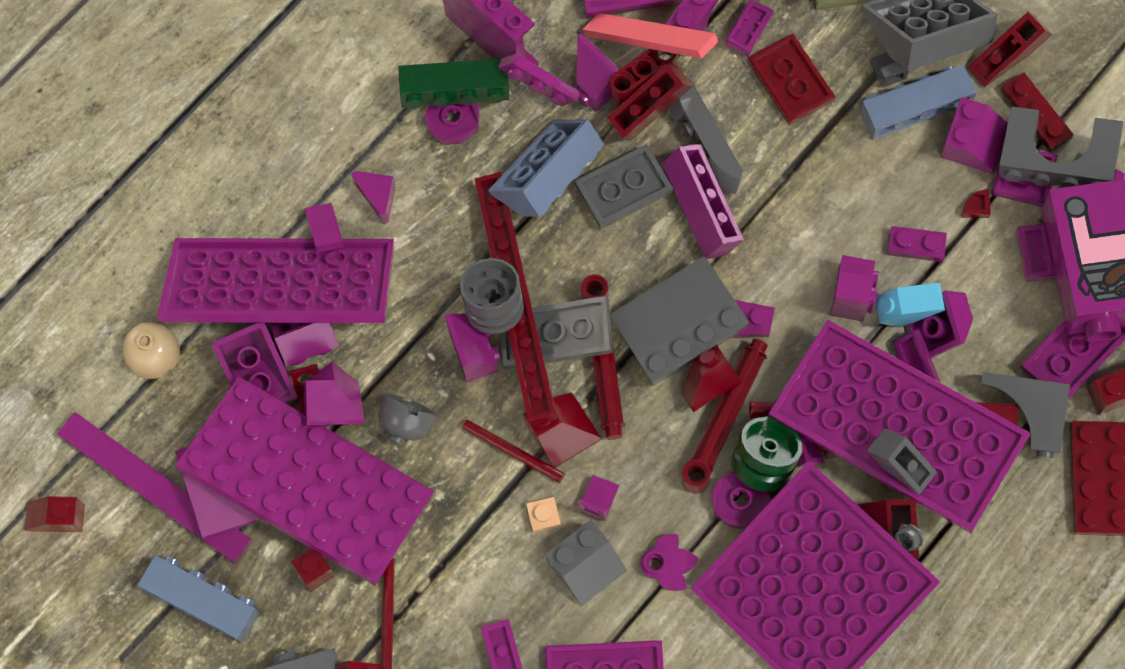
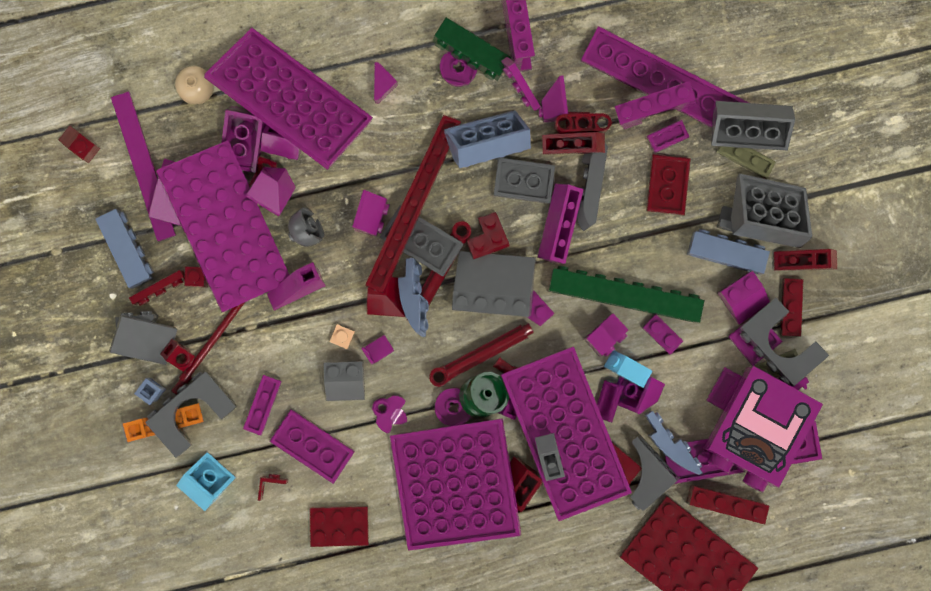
camera: 30 degrees right, 15 degrees up
magenta tile [305,203,344,253] -> none
dark grey wheel [460,258,524,334] -> none
dark red bar [462,419,565,483] -> none
coral tile [582,13,718,59] -> none
dark red slope [682,345,741,412] -> none
dark grey plate [895,524,924,552] -> none
dark red tile [962,189,991,218] -> none
none -> dark red plate [129,270,185,306]
none -> magenta slope [267,262,326,311]
none -> sand blue slope [398,258,429,337]
none -> dark red plate [467,212,510,259]
none -> dark green brick [548,266,705,323]
none -> sand blue slope [645,411,702,475]

